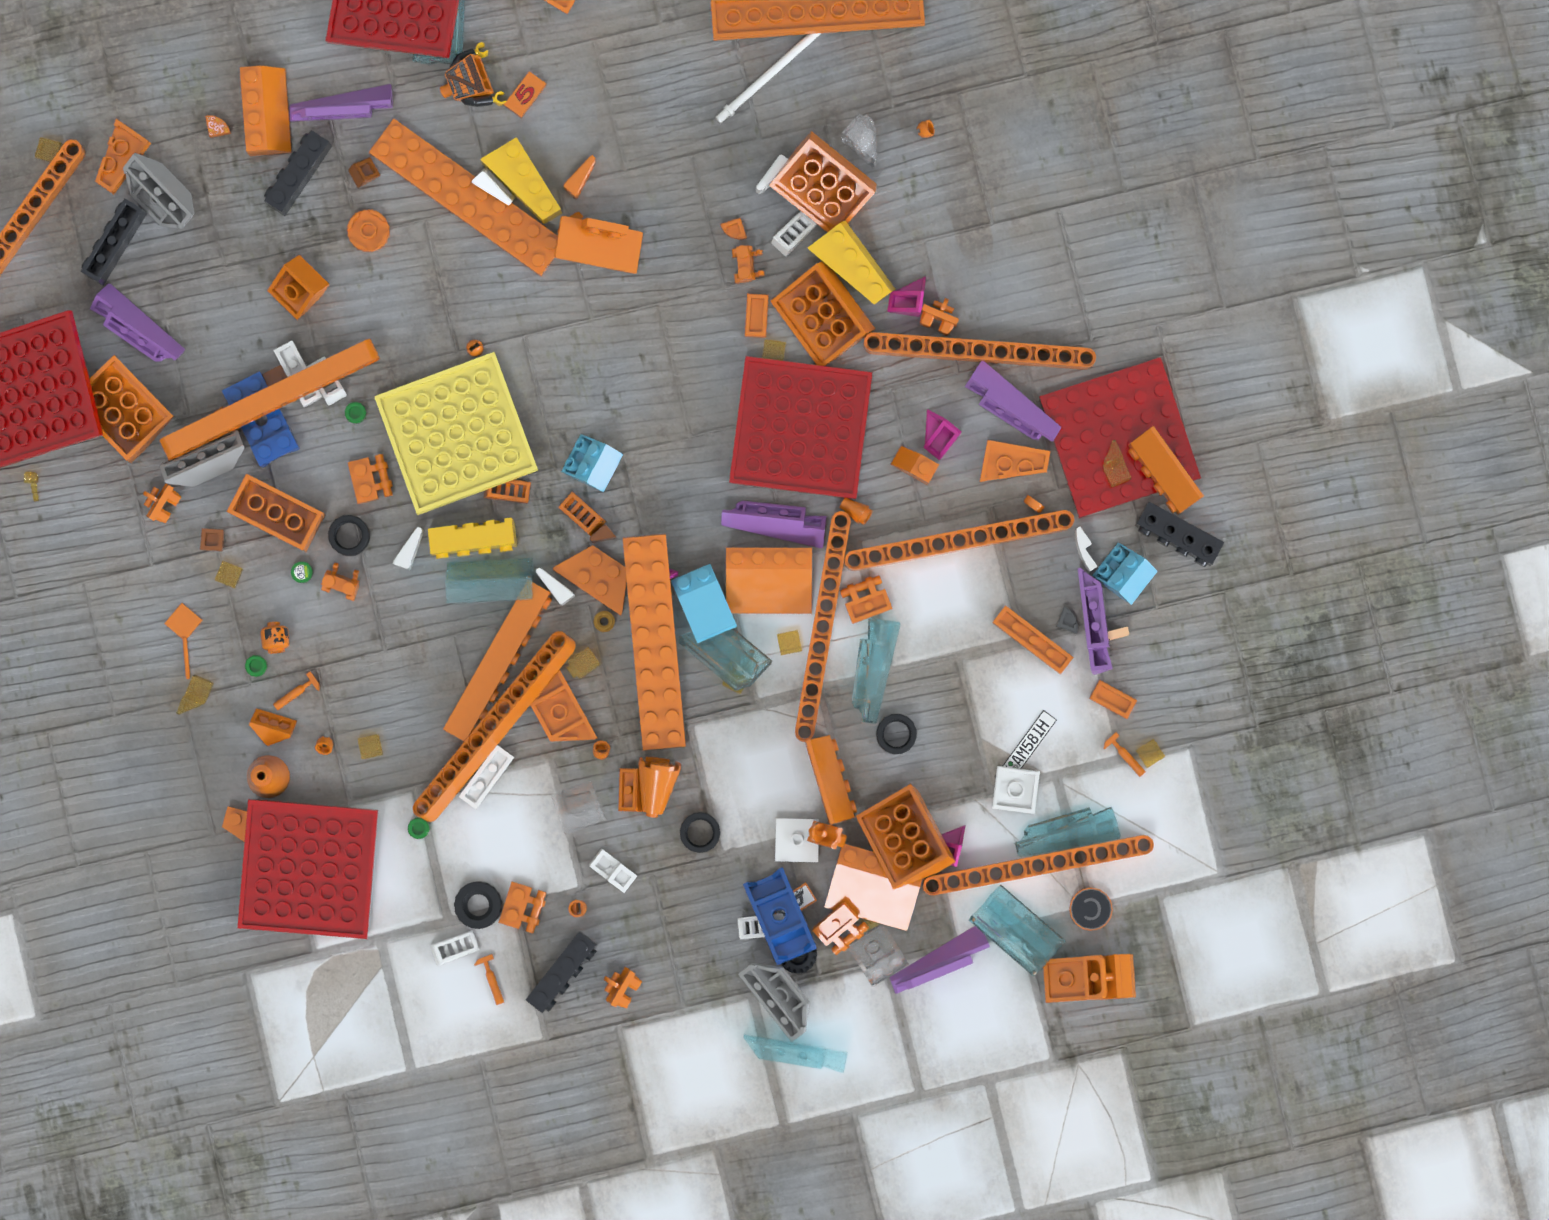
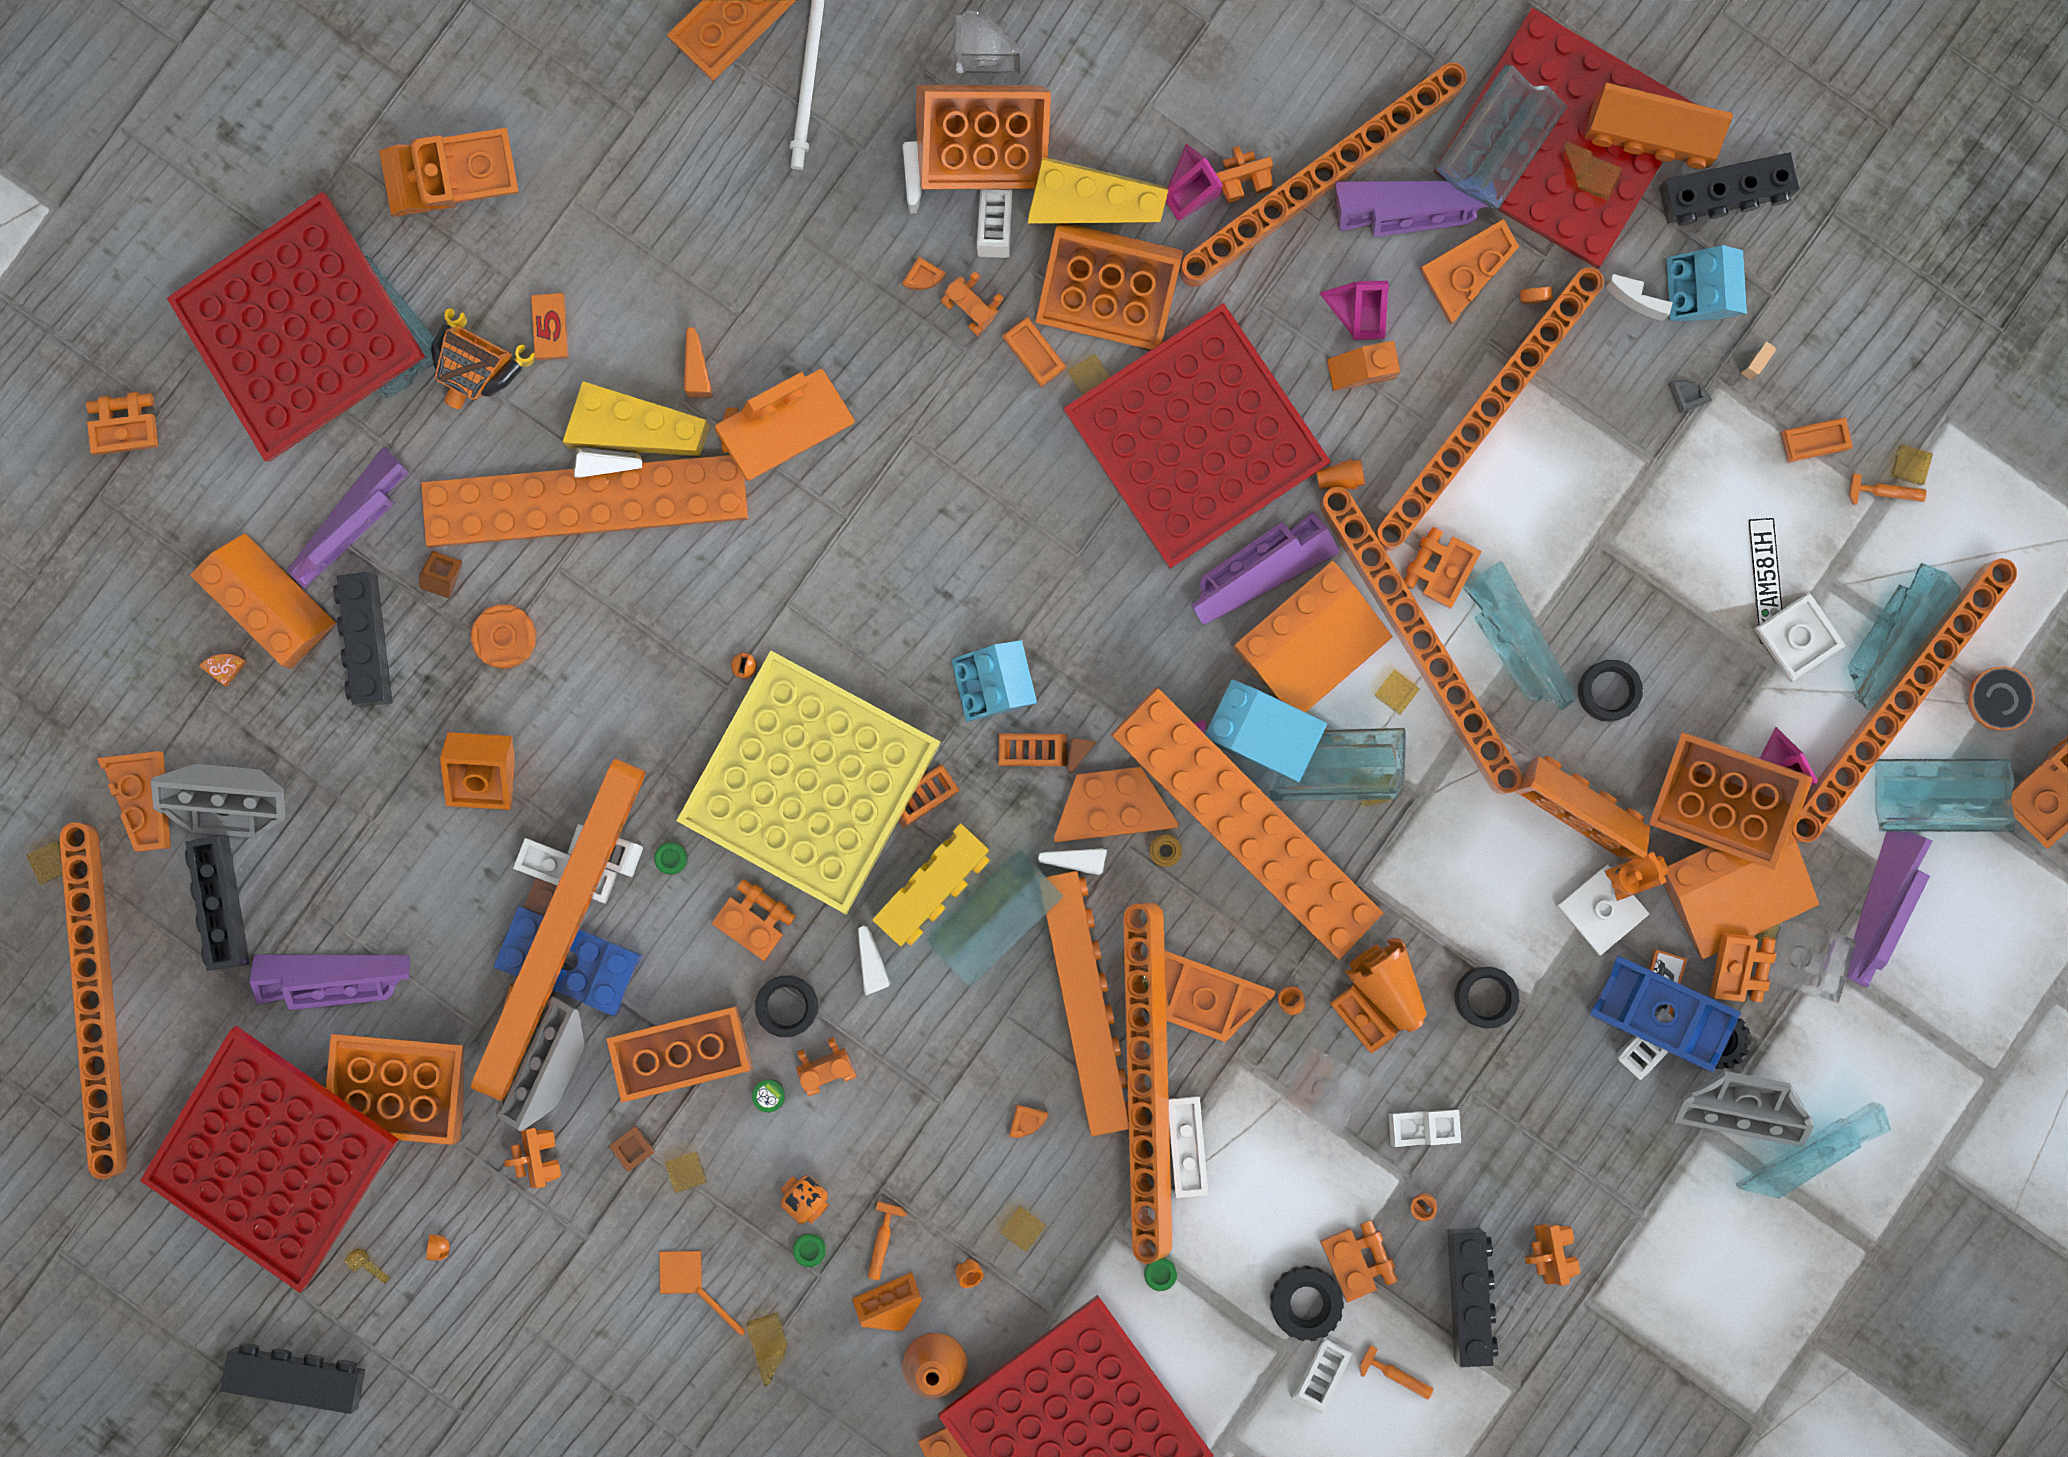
camera: 40 degrees left, 0 degrees up
clear yellow brick [567,647,601,680] -> none
orange plate [992,605,1074,675] -> none
medium lavender wedge [1078,568,1113,675] -> none
none -> orange hinge [426,1234,450,1261]
none -> orange tile [1009,1104,1049,1138]
none -> clear light blue slope [1435,65,1568,210]

